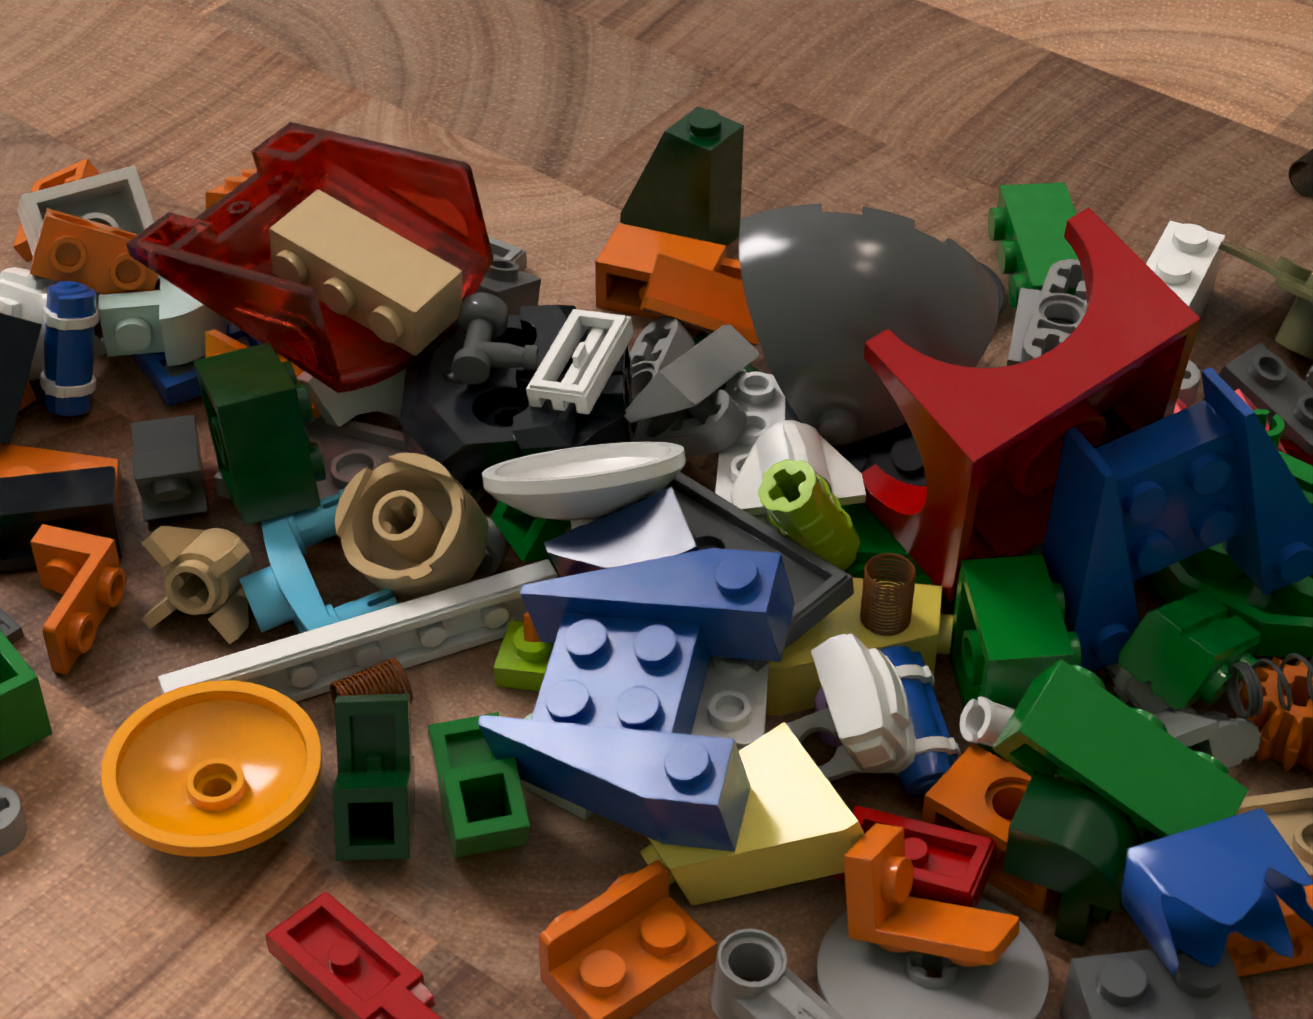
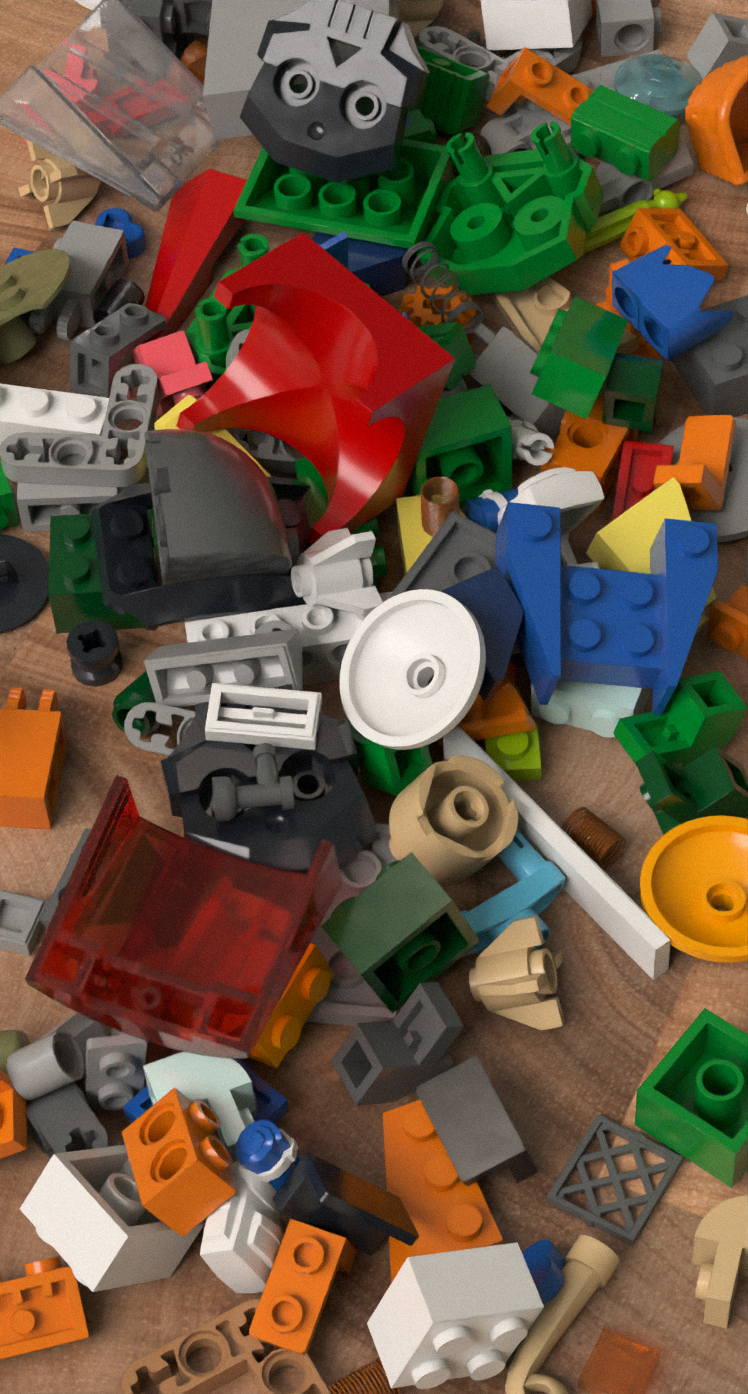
camera: 100 degrees left, 10 degrees up
orange bracket [30,524,126,675] -> none
tan brick [269,189,462,356] -> none
orange panel [639,253,759,346] -> none
lime axle [758,459,860,571] -> none

